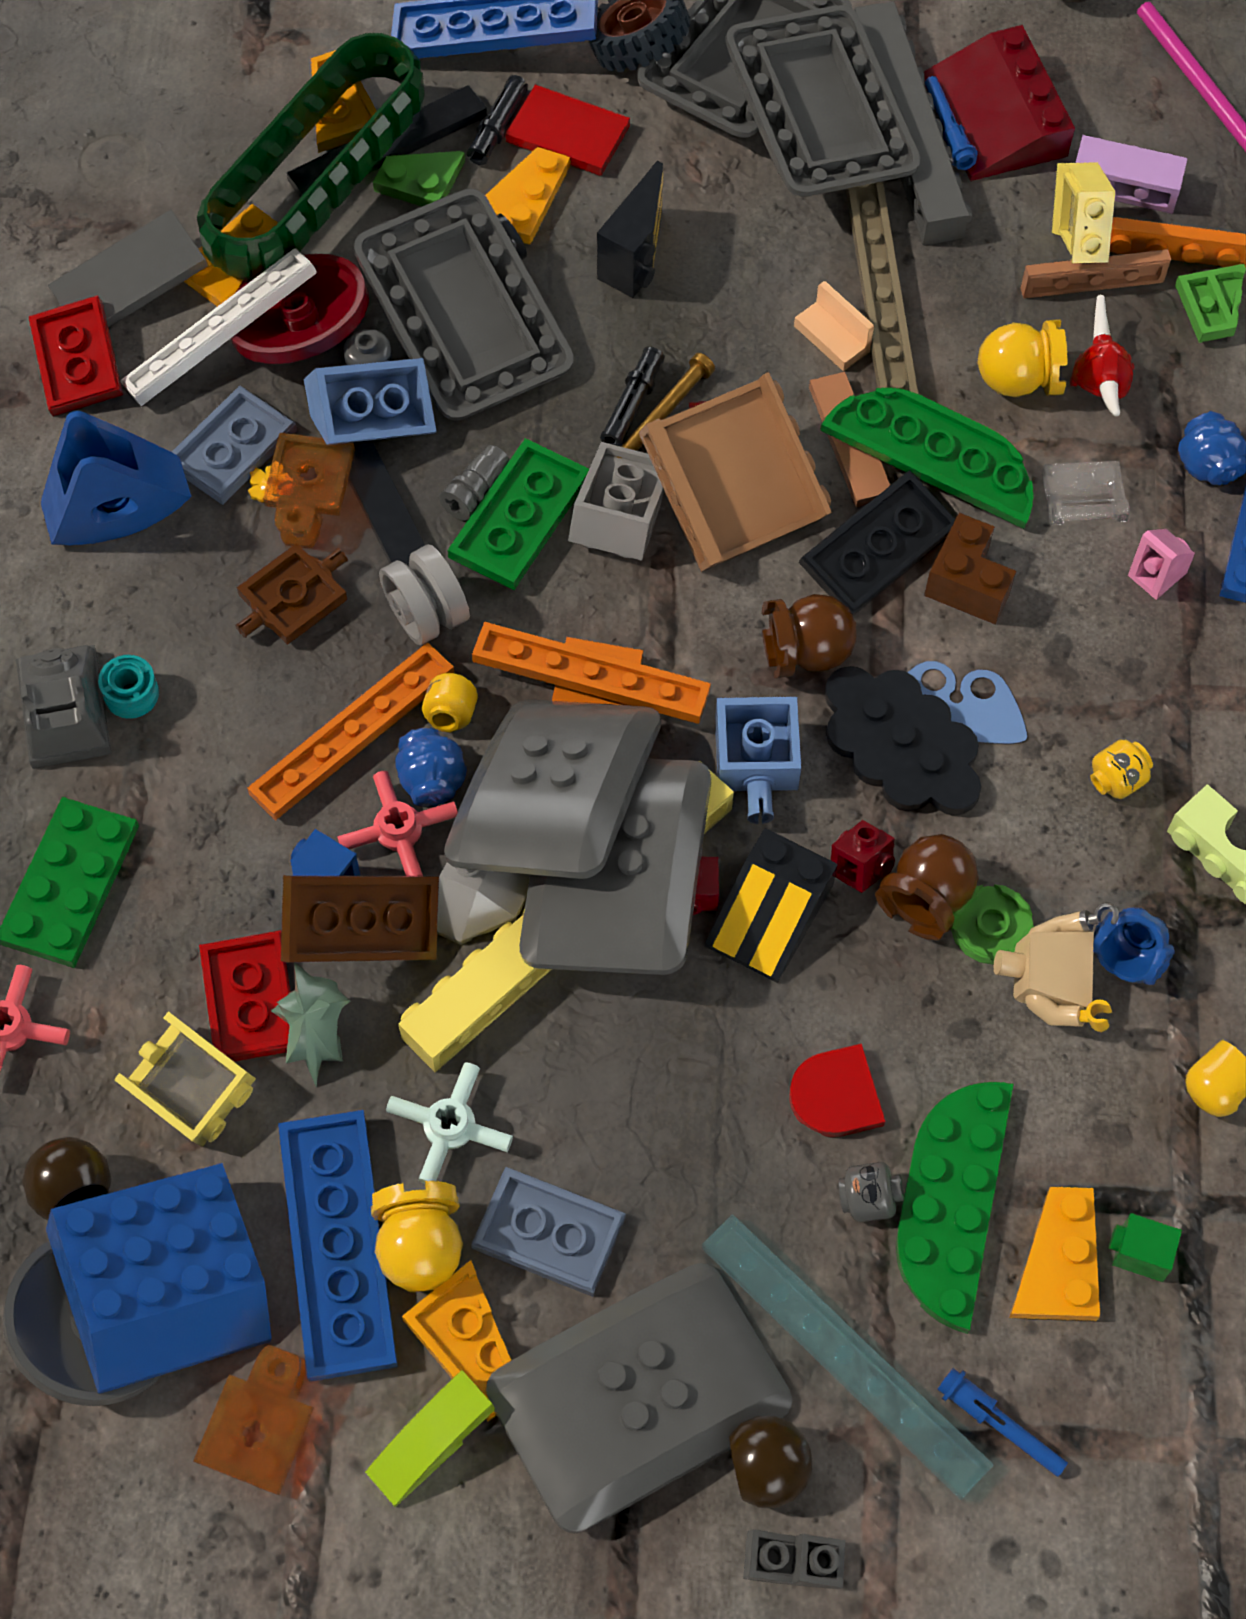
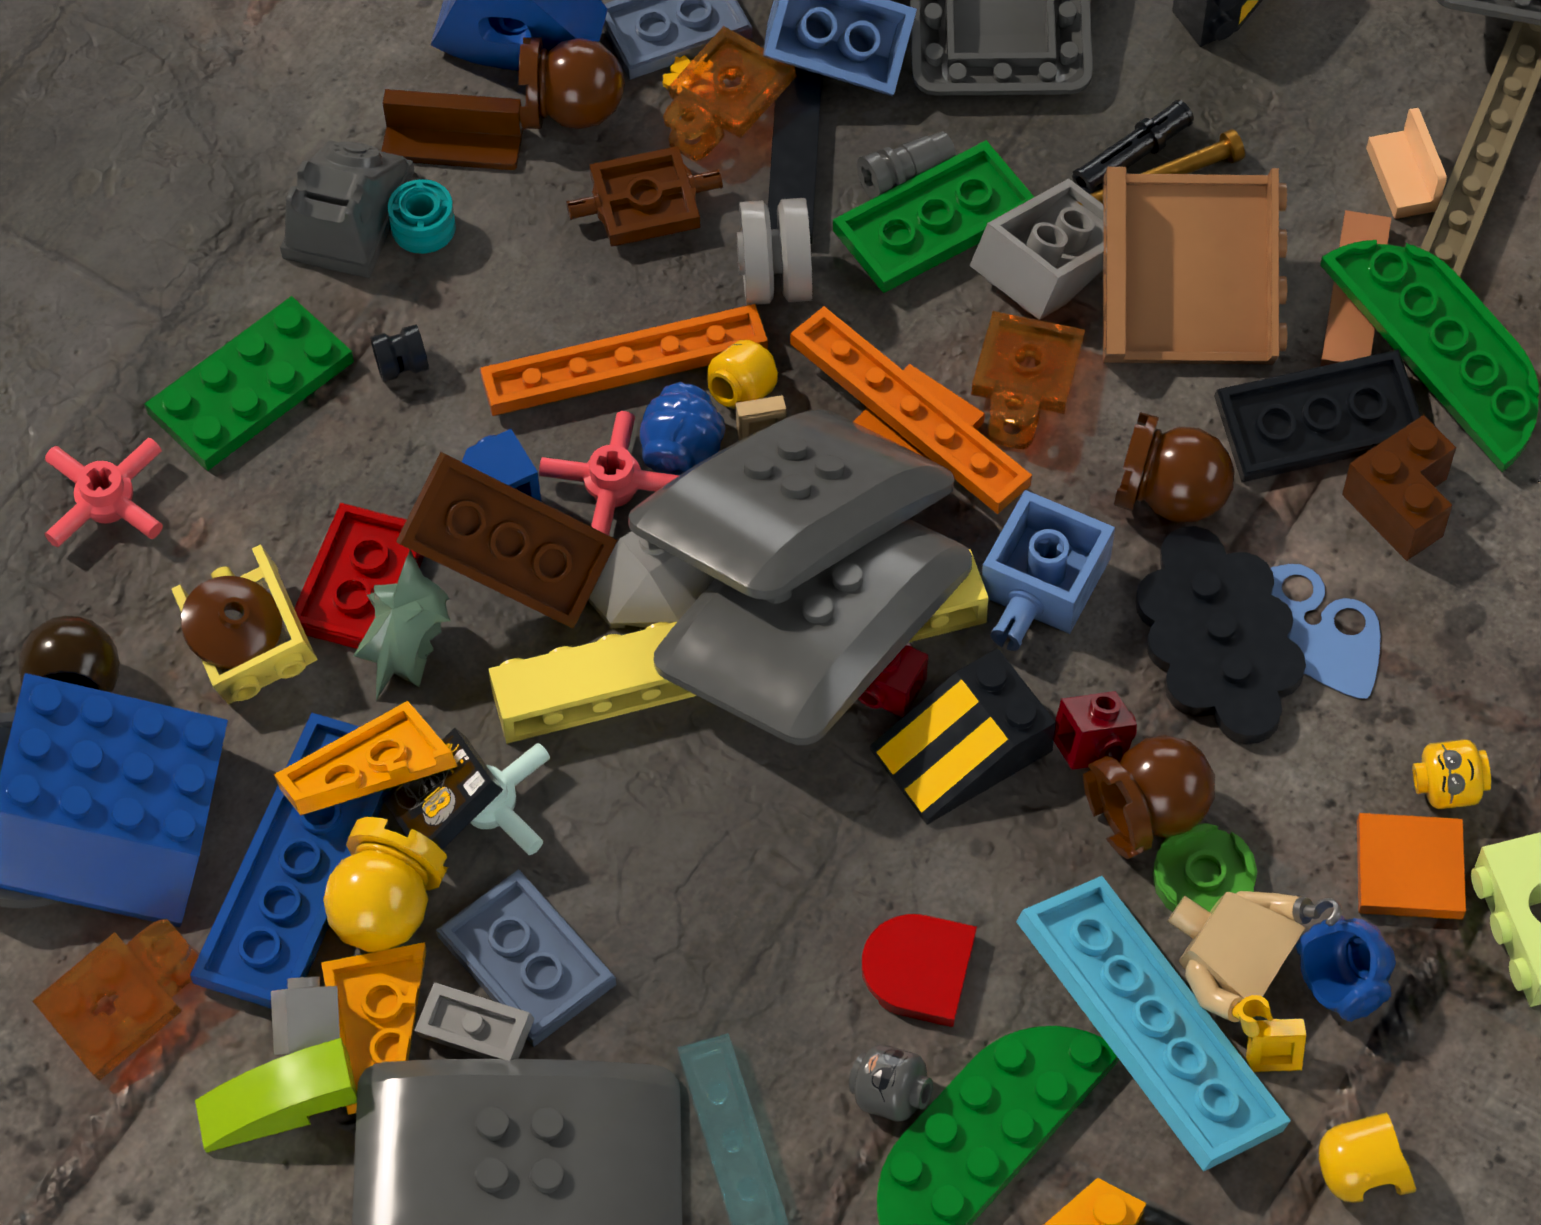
camera: 30 degrees right, 5 degrees down
none -> reddish brown dish [181,576,282,669]
none -> light grey brick [271,977,340,1055]
none -> light orange wing [274,701,457,815]
none -> black wheel [370,324,429,382]
none -> reddish brown panel [381,89,524,170]
none -> tile [383,728,503,850]
none -> light grey plate [414,982,534,1061]
none -> reddish brown tile [519,37,625,129]
none -> tan tile [736,395,786,441]
none -> clear orange plate [971,311,1085,450]
none -> medium azure plate [1016,876,1291,1172]
none -> yellow plate [1246,1019,1306,1072]
none -> orange tile [1357,813,1466,920]

